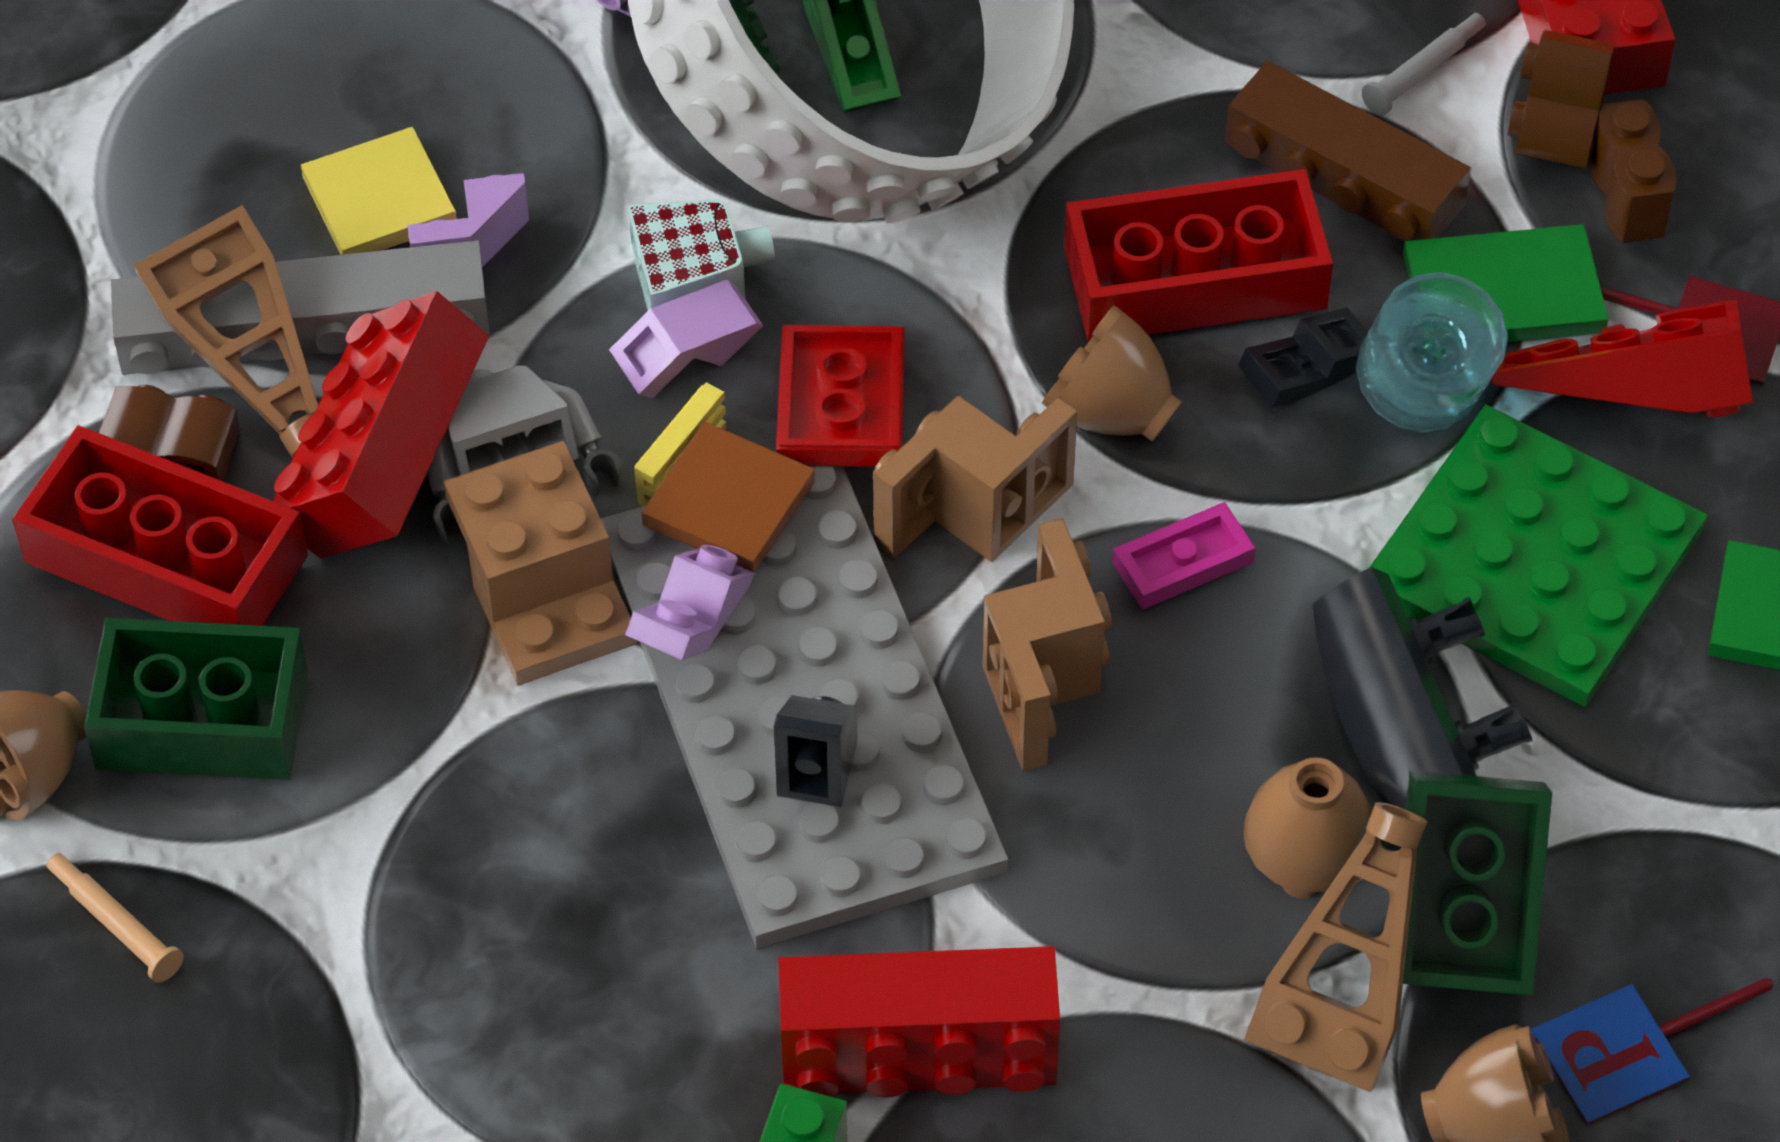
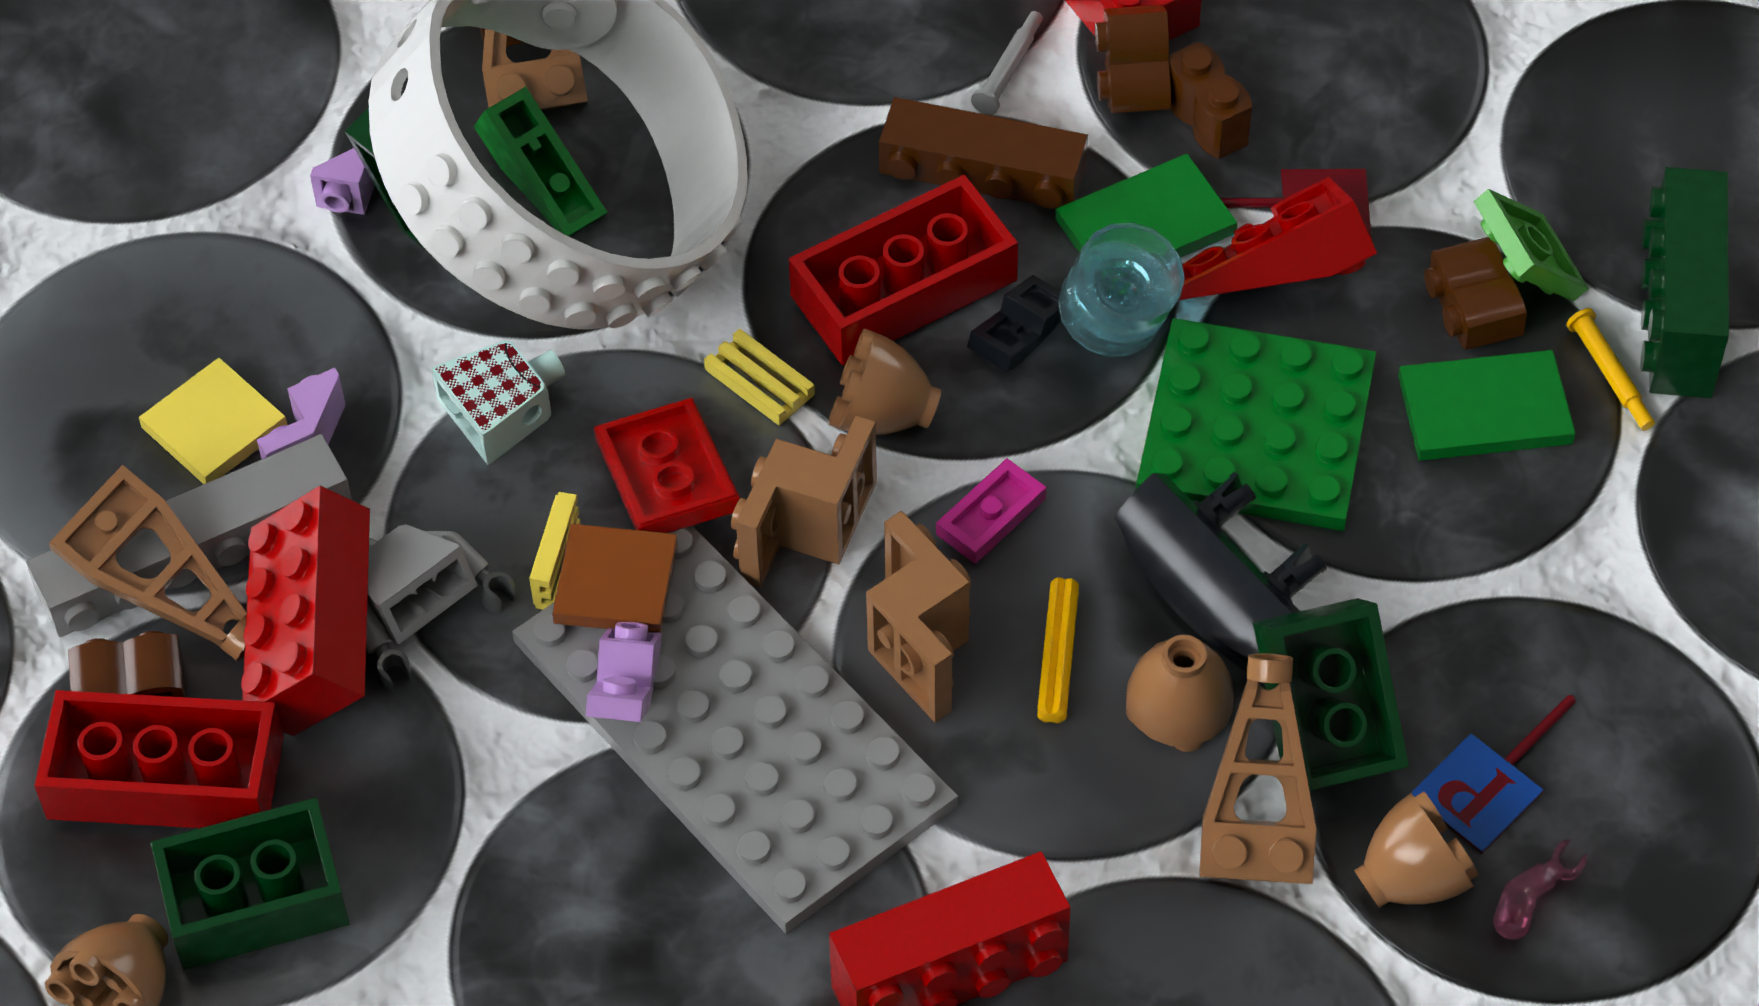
camera: 20 degrees left, 0 degrees up
medium nougat bracket [443,441,638,686] -> none
lavender slope [609,279,763,399] -> none
black slope [774,695,858,807] -> none
none -> light yellow tile [704,328,815,426]
none -> yellow axle [1037,577,1079,724]

